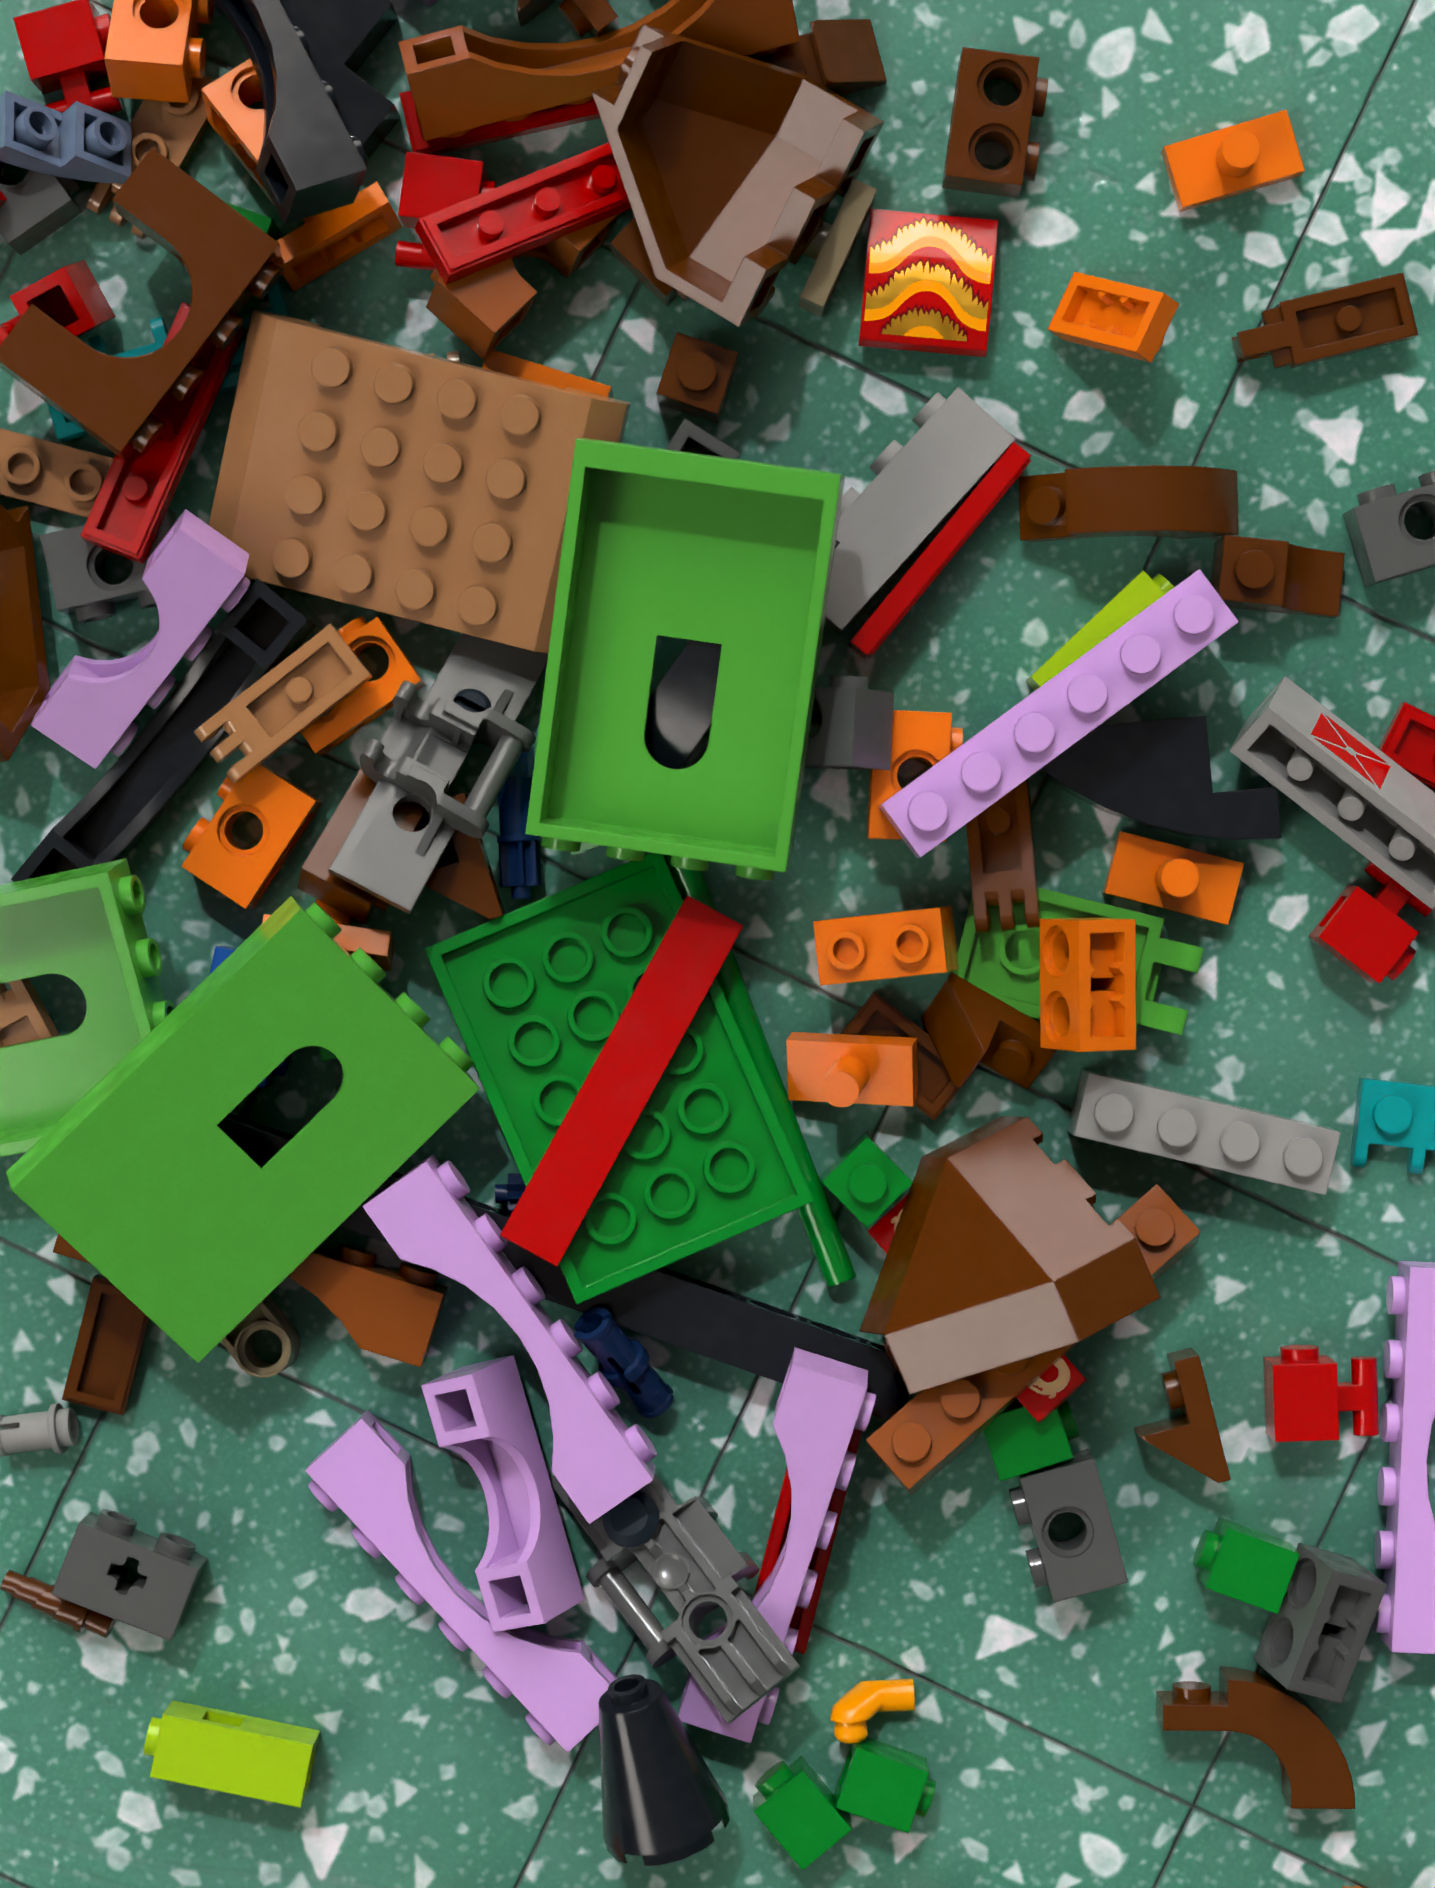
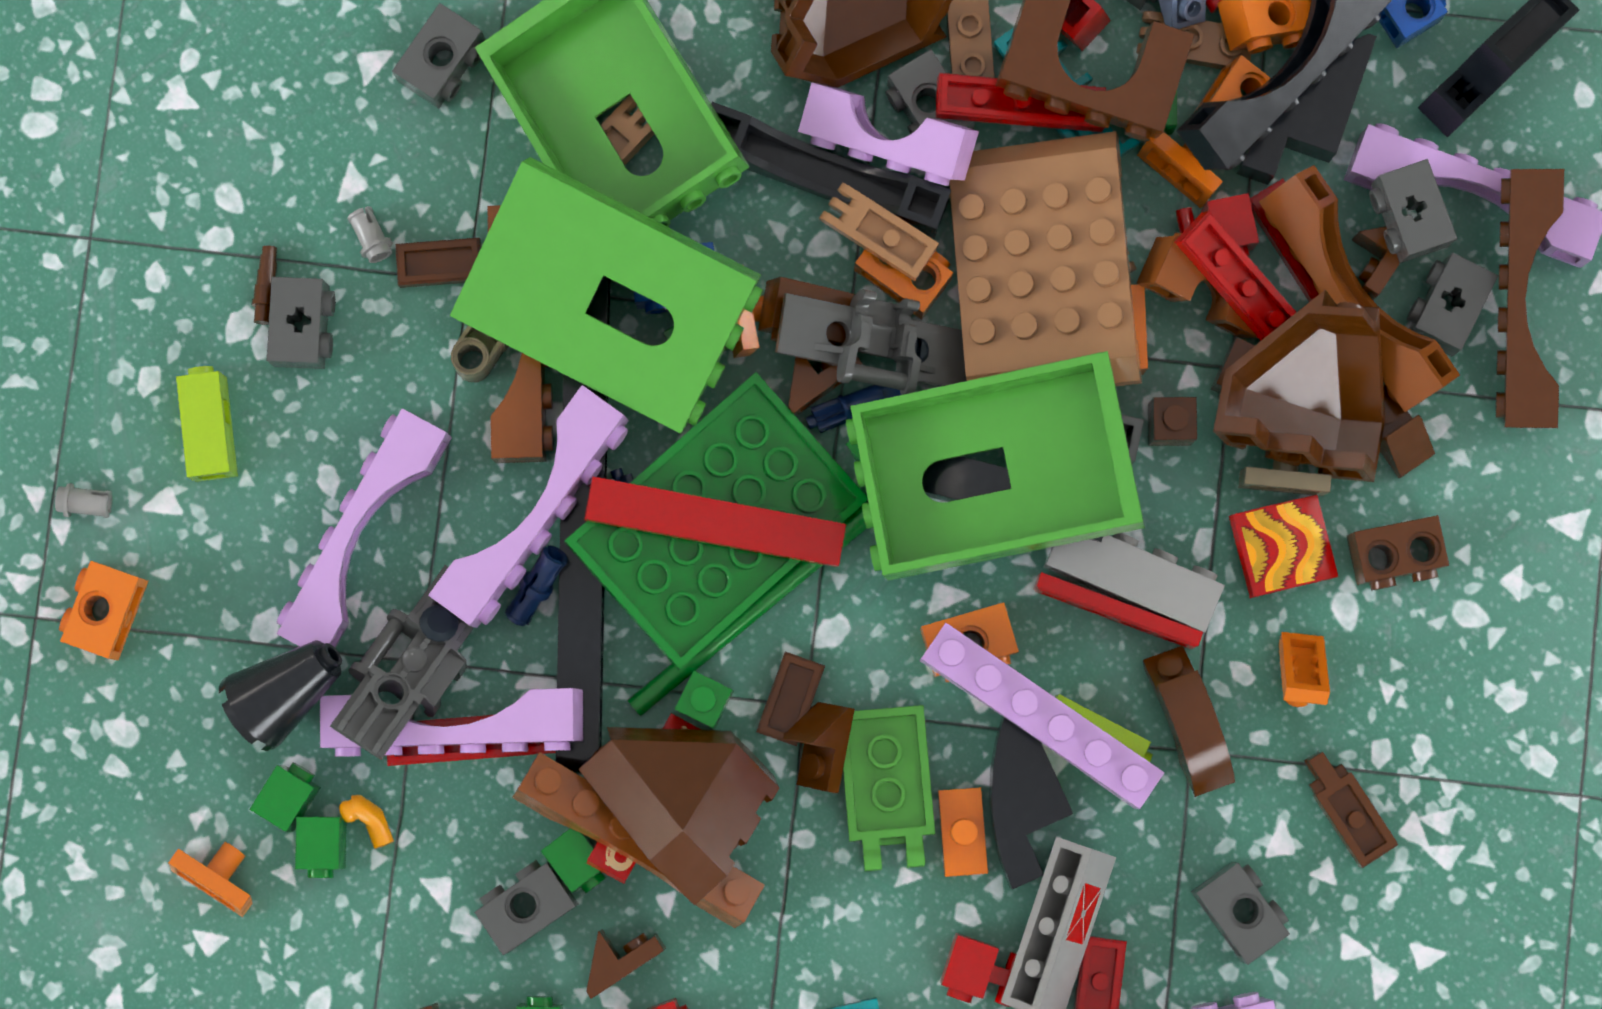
camera: 75 degrees right, 5 degrees down
orange brick [181,763,323,909] -> none
lavender arch [421,1355,585,1632] -> none
orange tile [786,1032,918,1108] -> none
dark grey brick [804,675,894,770] -> none
orange brick [813,906,959,986] -> none
reddish brown hinge [966,778,1041,933] -> none
orange brick [1040,917,1136,1052] -> none
light grey brick [1067,1069,1341,1195] -> none
orange tile [1161,109,1305,212] -> none
reddish brown arch [1210,535,1345,618] -> none

